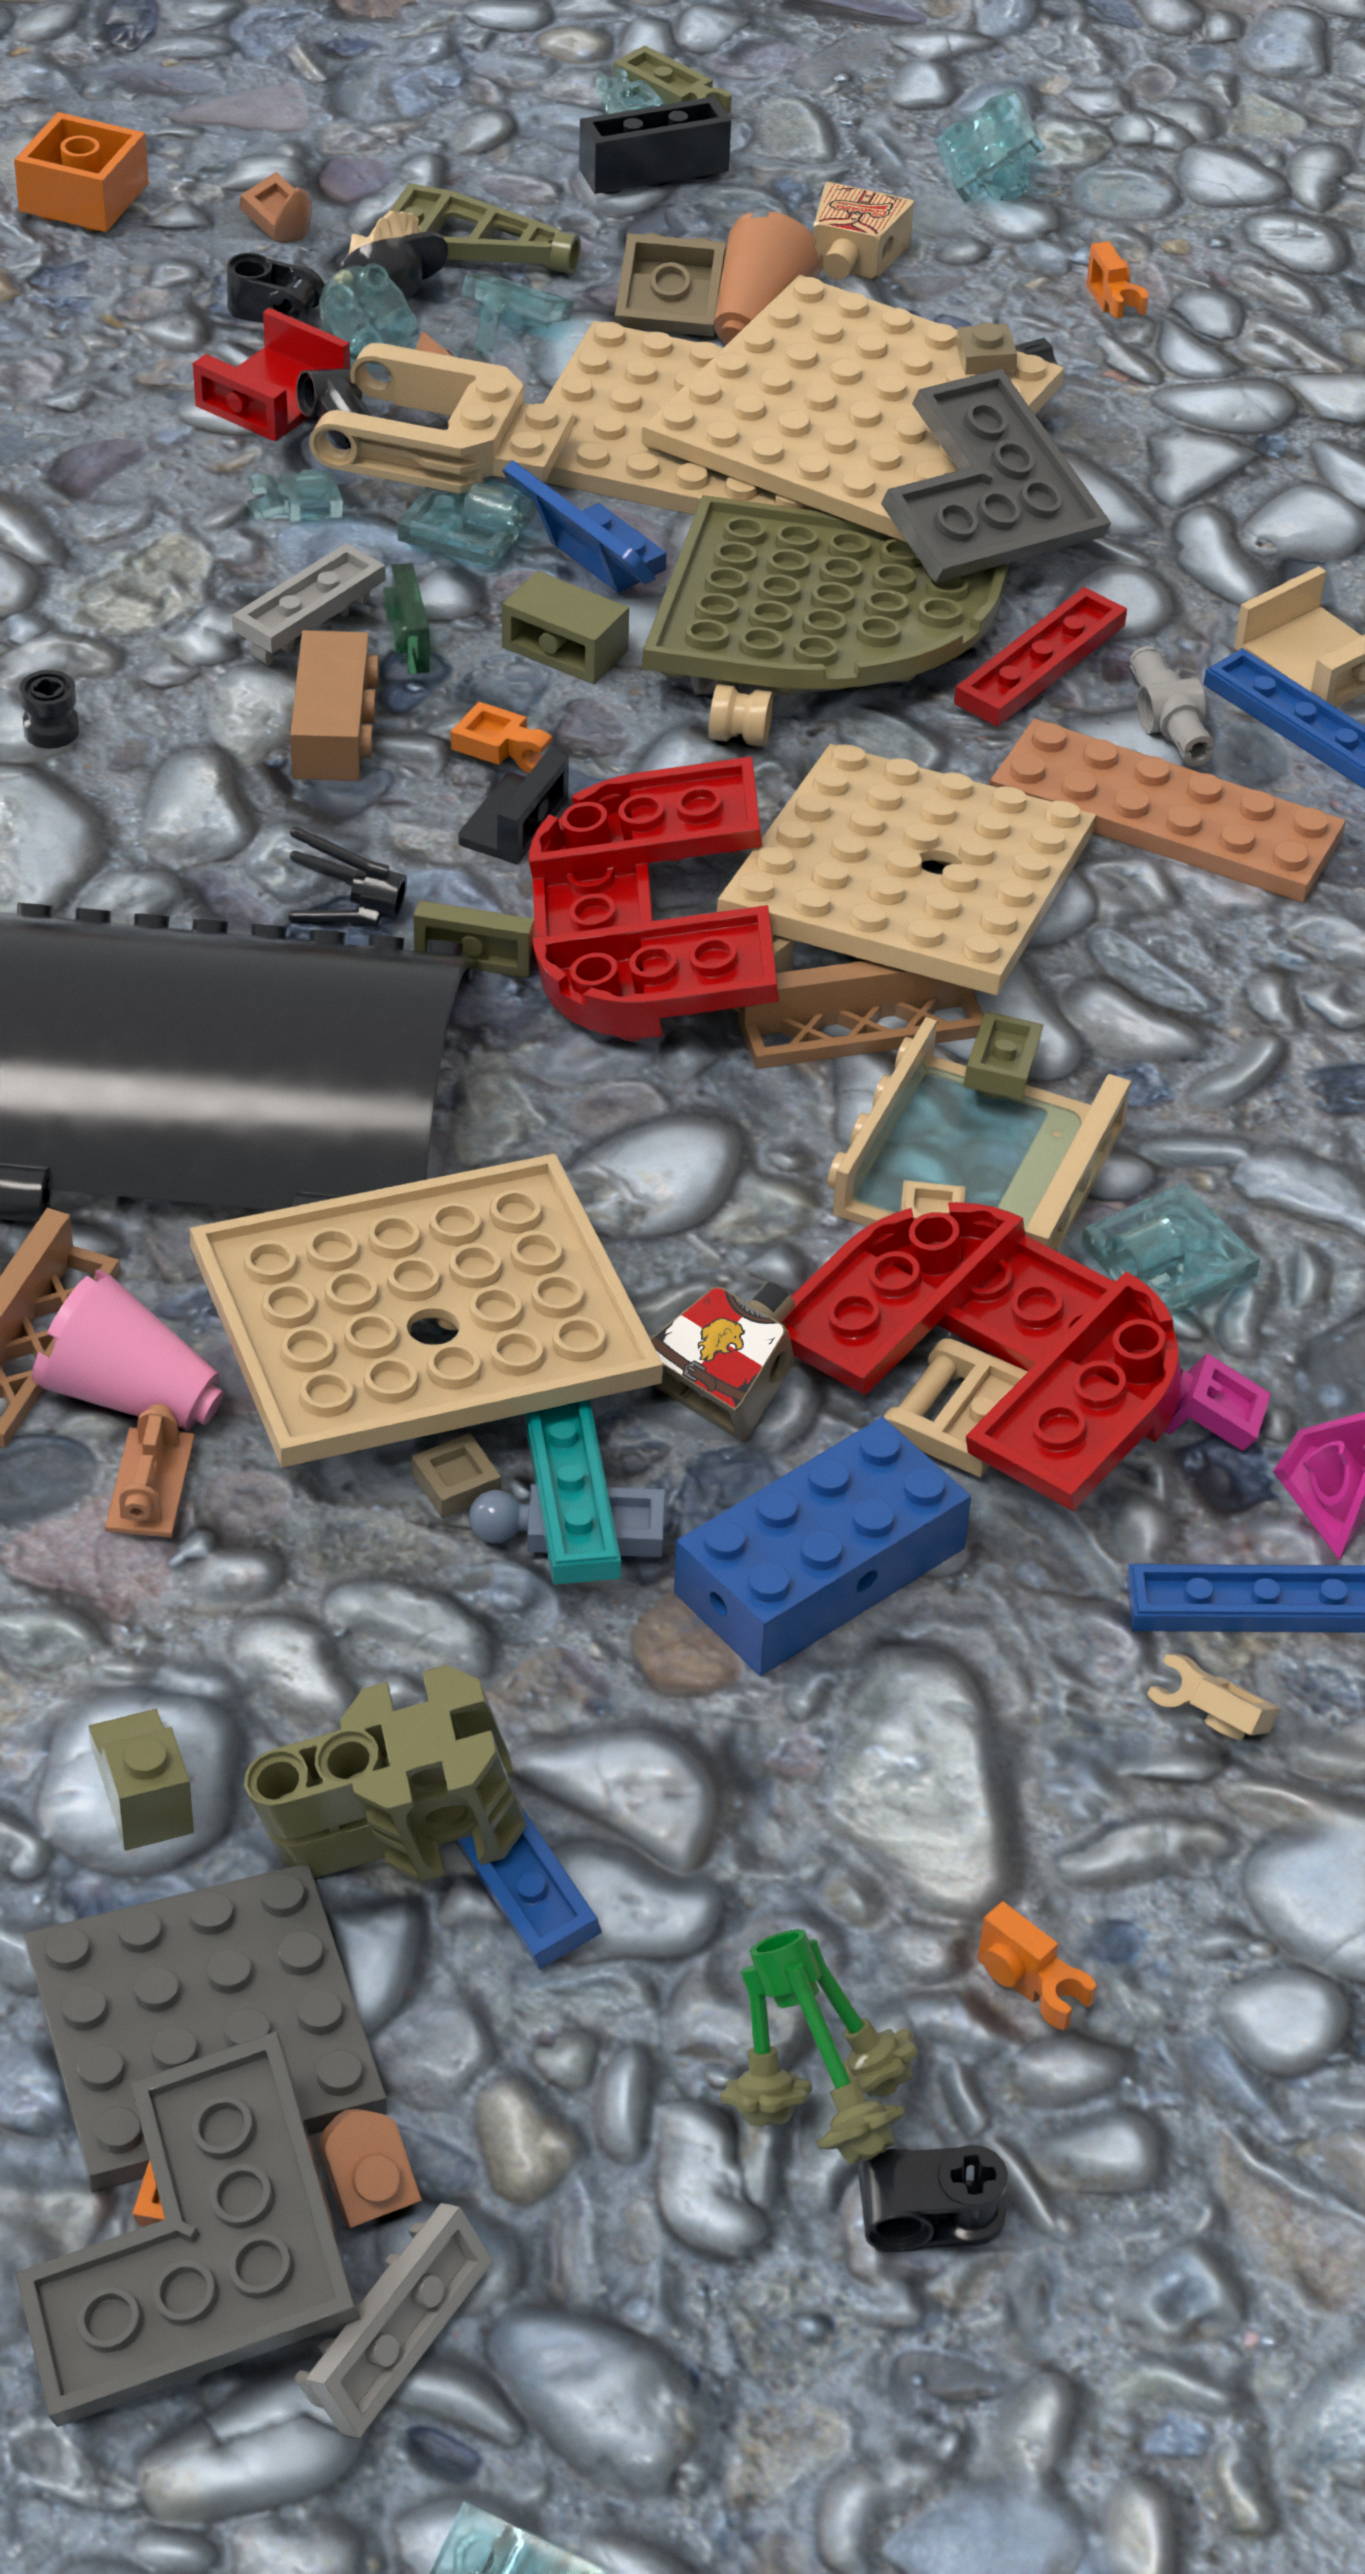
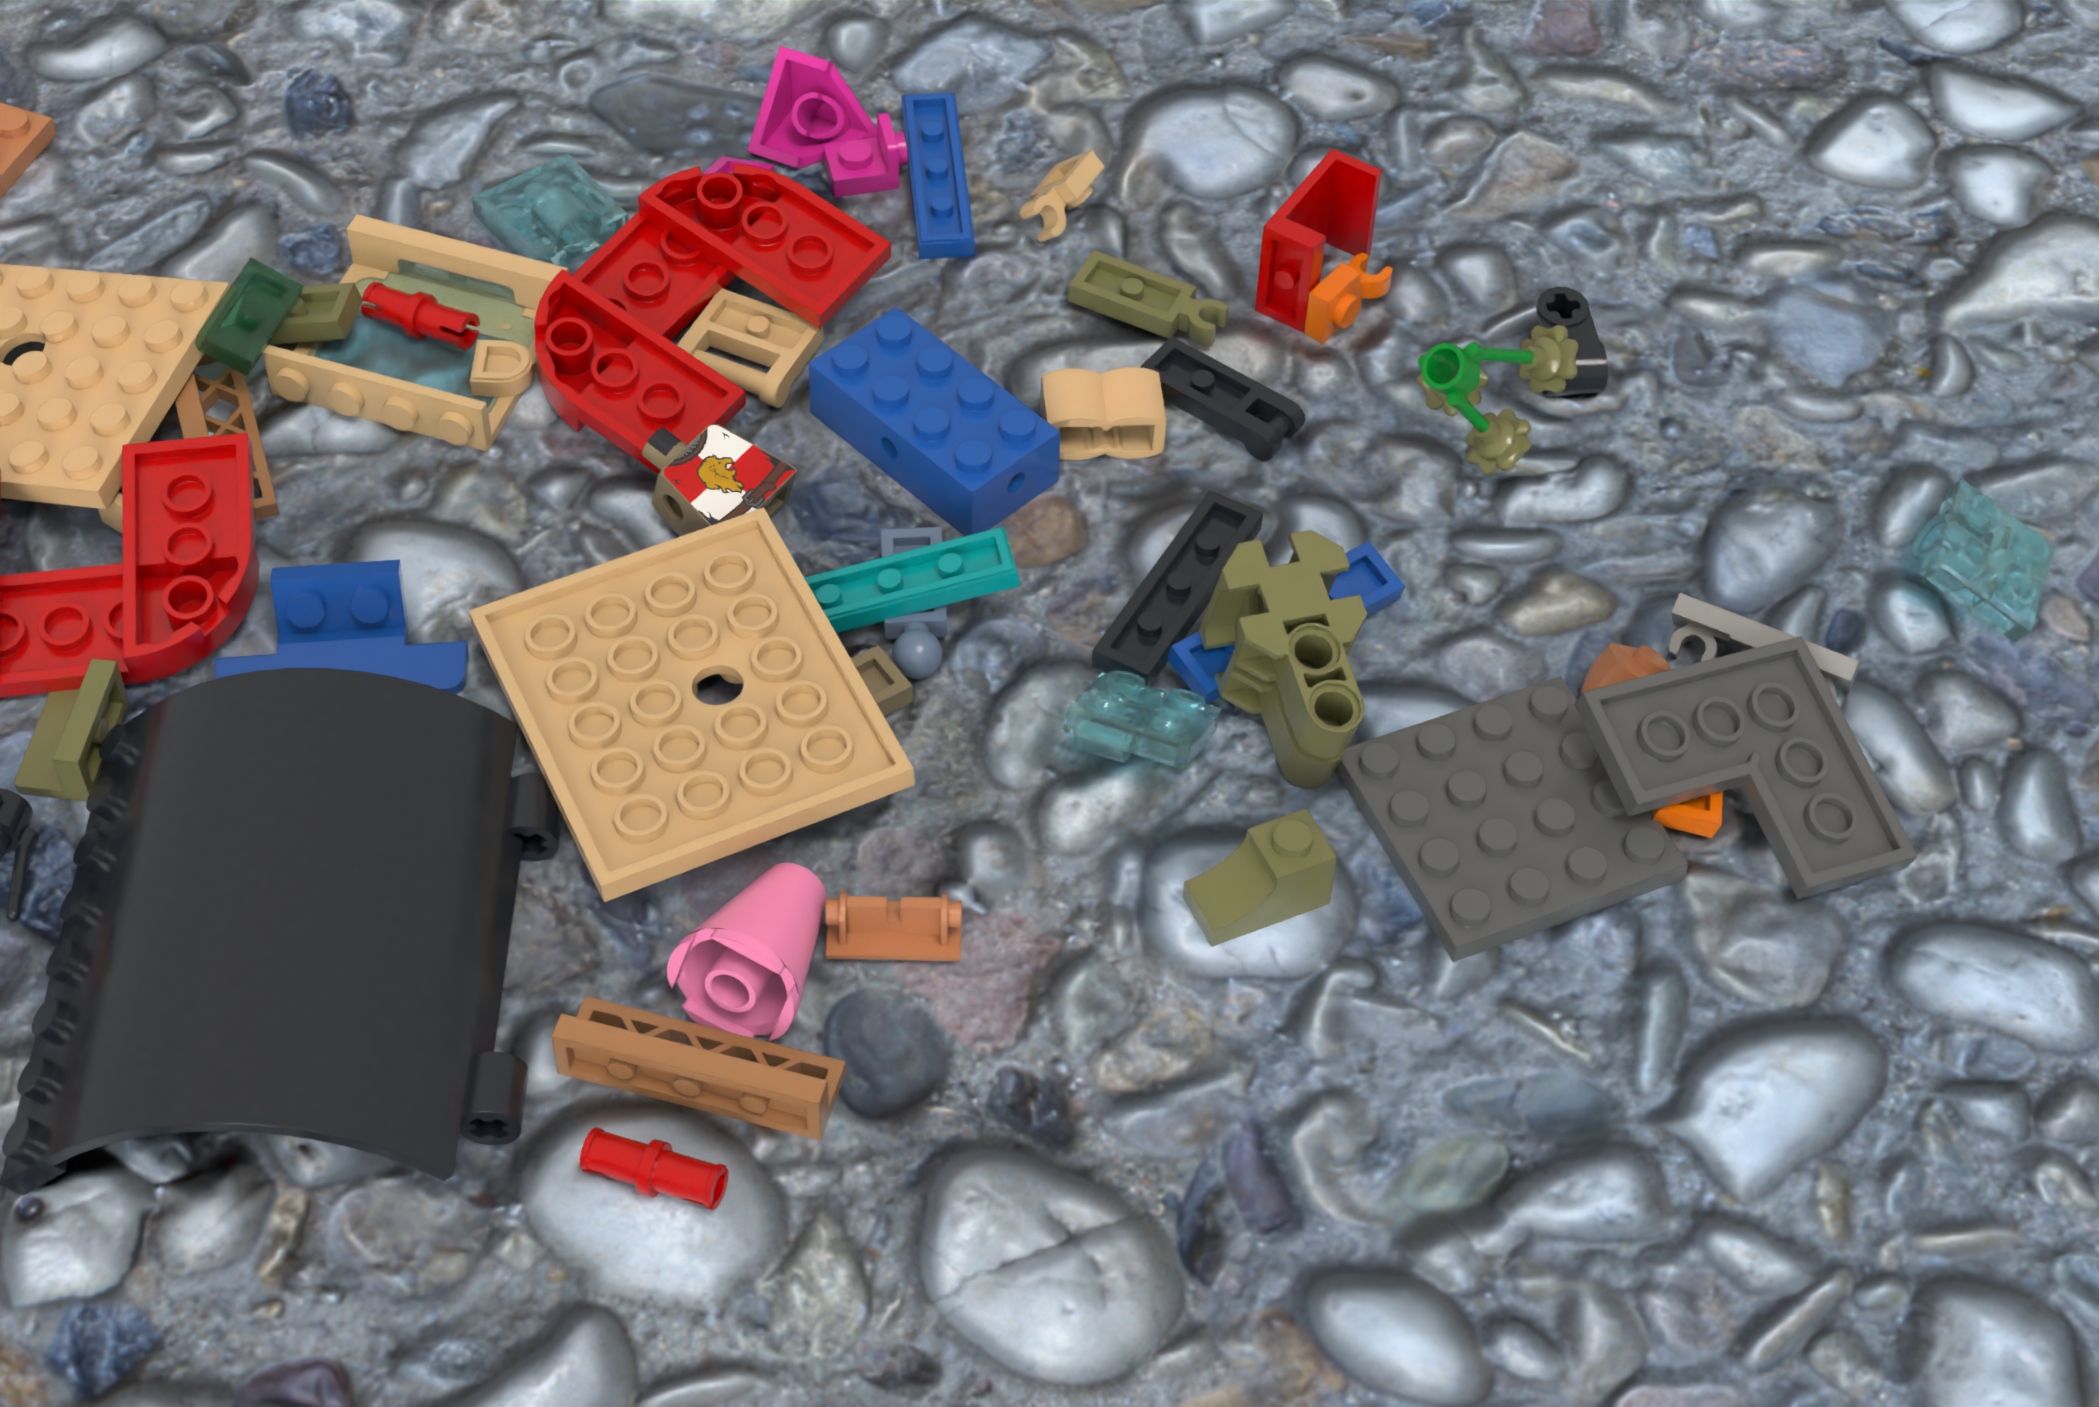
camera: 95 degrees left, 5 degrees up
none -> clear green plate [195,257,304,377]
none -> blue plate [214,559,469,695]
none -> red pin [361,282,480,350]
none -> dark pink bracket [823,113,908,198]
none -> tan brick [1039,367,1167,460]
none -> clear light blue plate [1062,670,1222,770]
none -> olive plate [1068,250,1229,346]
none -> black plate [1092,490,1263,691]
none -> black plate [1140,336,1305,461]
none -> red panel [1255,149,1382,333]

